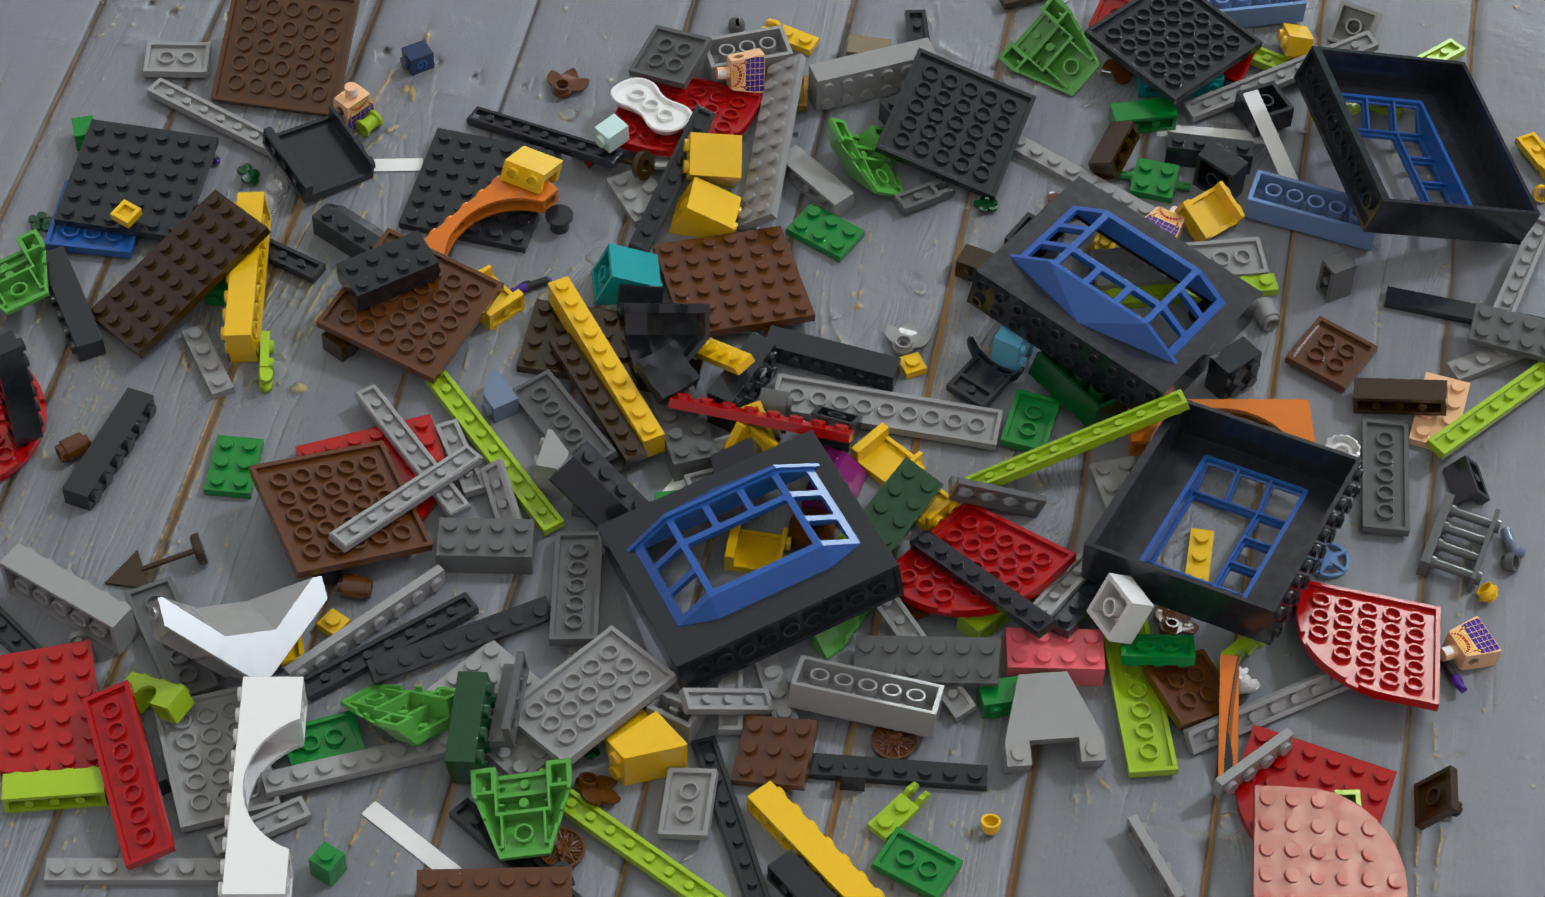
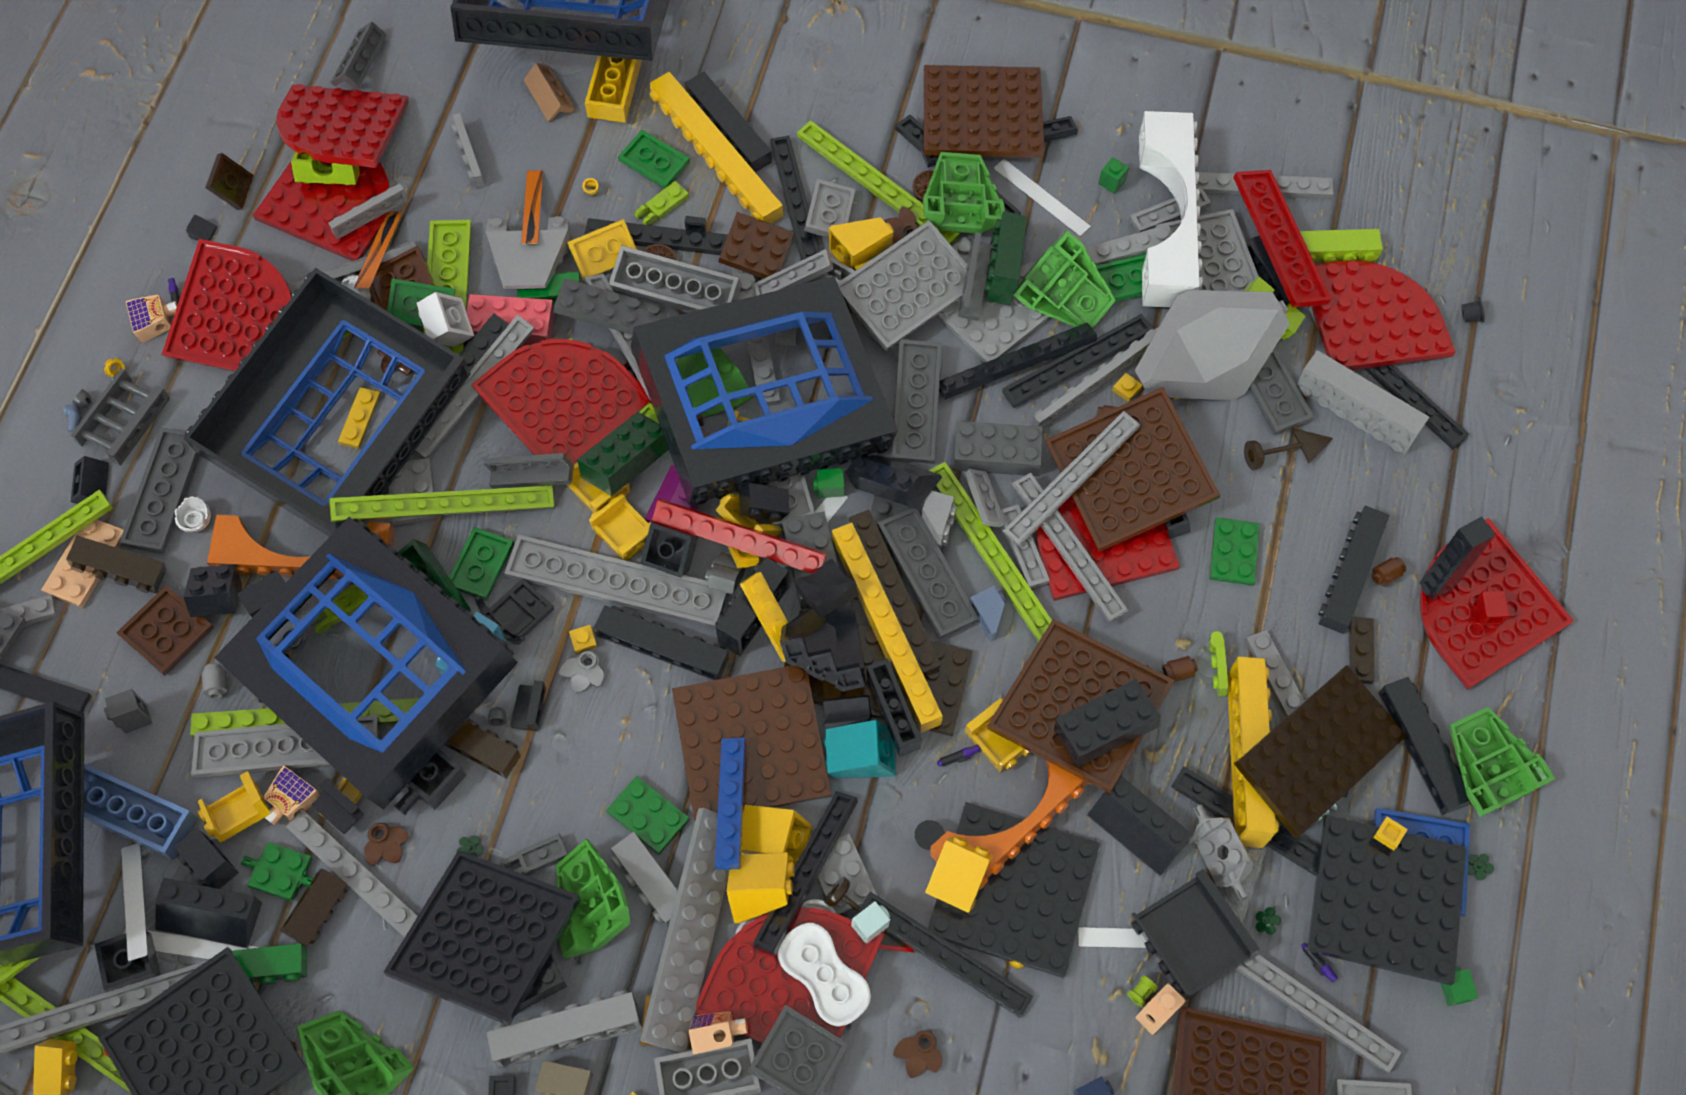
camera: 175 degrees left, 15 degrees up
black plate [910,530,1057,639] -> none
none -> black brick [183,564,242,617]
none -> black slope [186,214,217,241]
none -> black panel [511,680,546,732]
none -> orange sticker [521,170,543,244]
none -> yellow tile [567,219,637,281]
none -> blue plate [715,737,746,870]
none -> black brick [866,659,922,757]
none -> reddish brown brick [1162,656,1198,683]
none -> light grey plate [1189,805,1253,901]
none -> dark brown plate [1349,617,1374,684]

